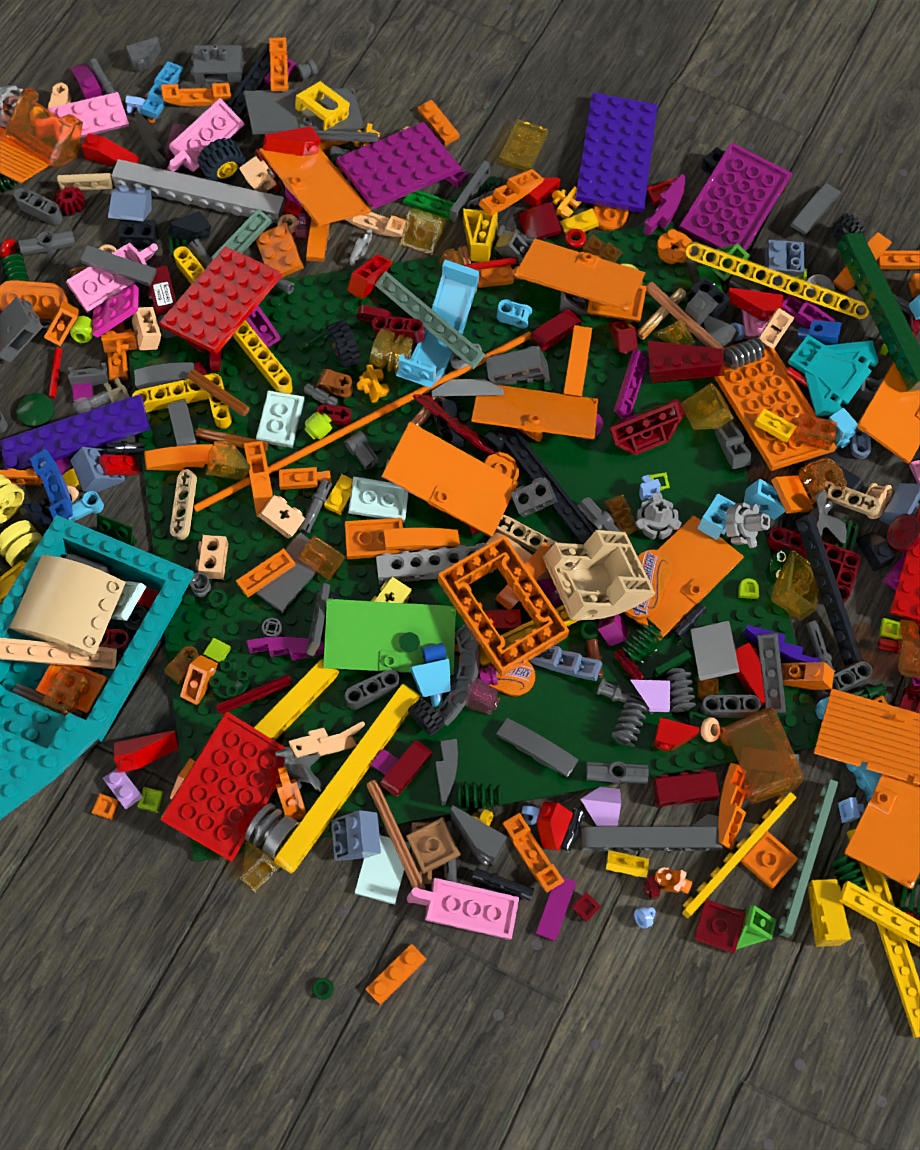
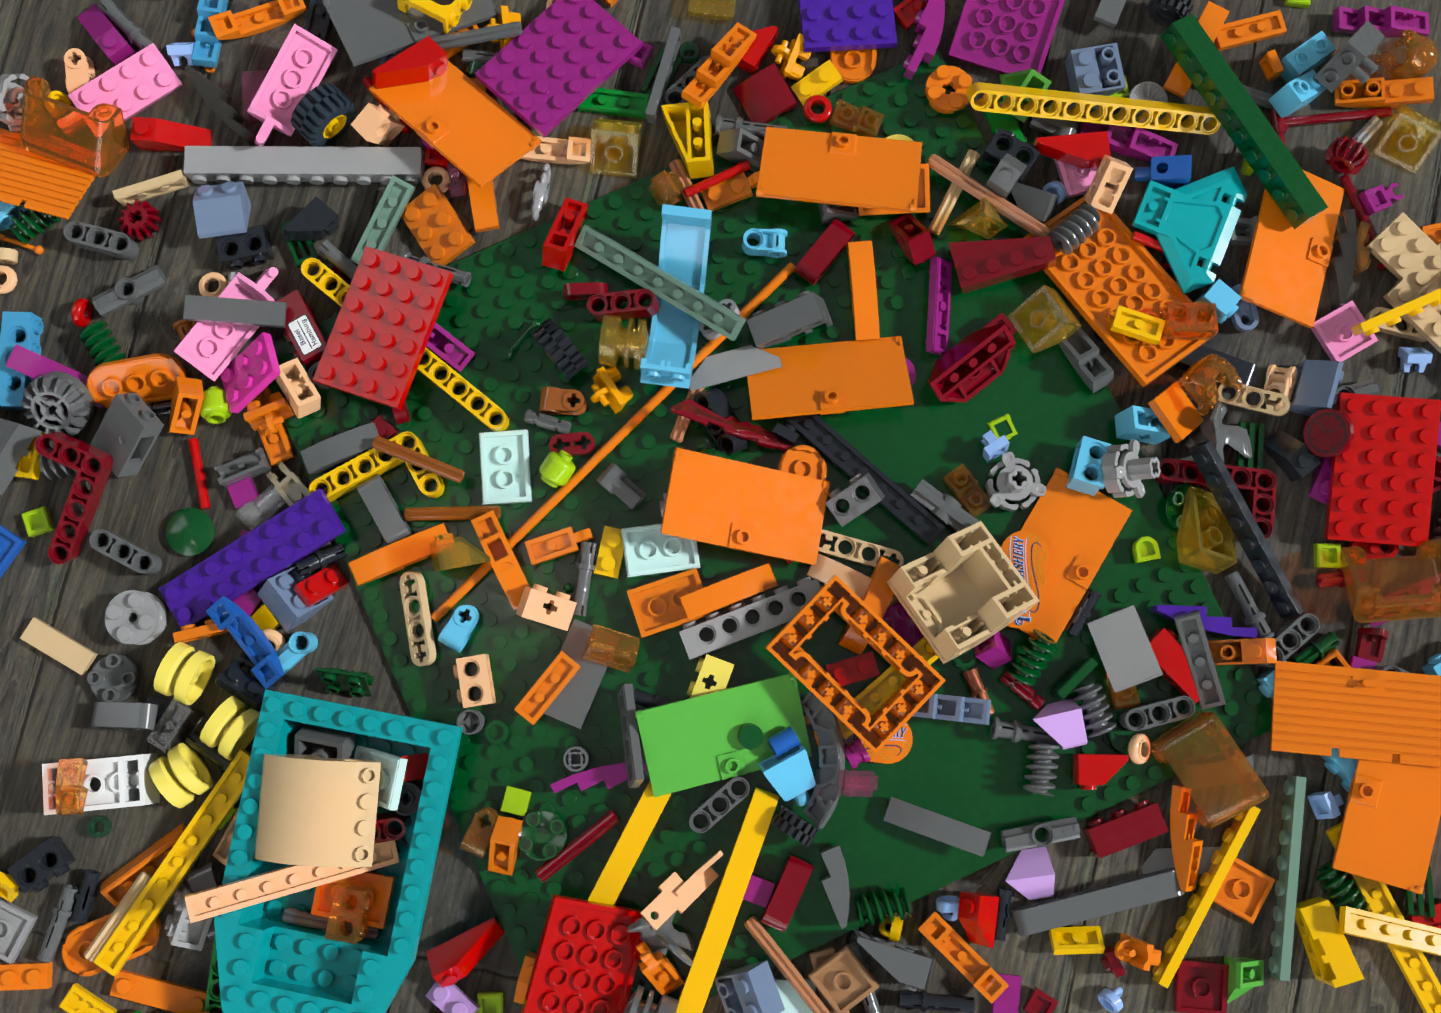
camera: 10 degrees left, 15 degrees up
none -> medium azure piece [438,605,480,653]

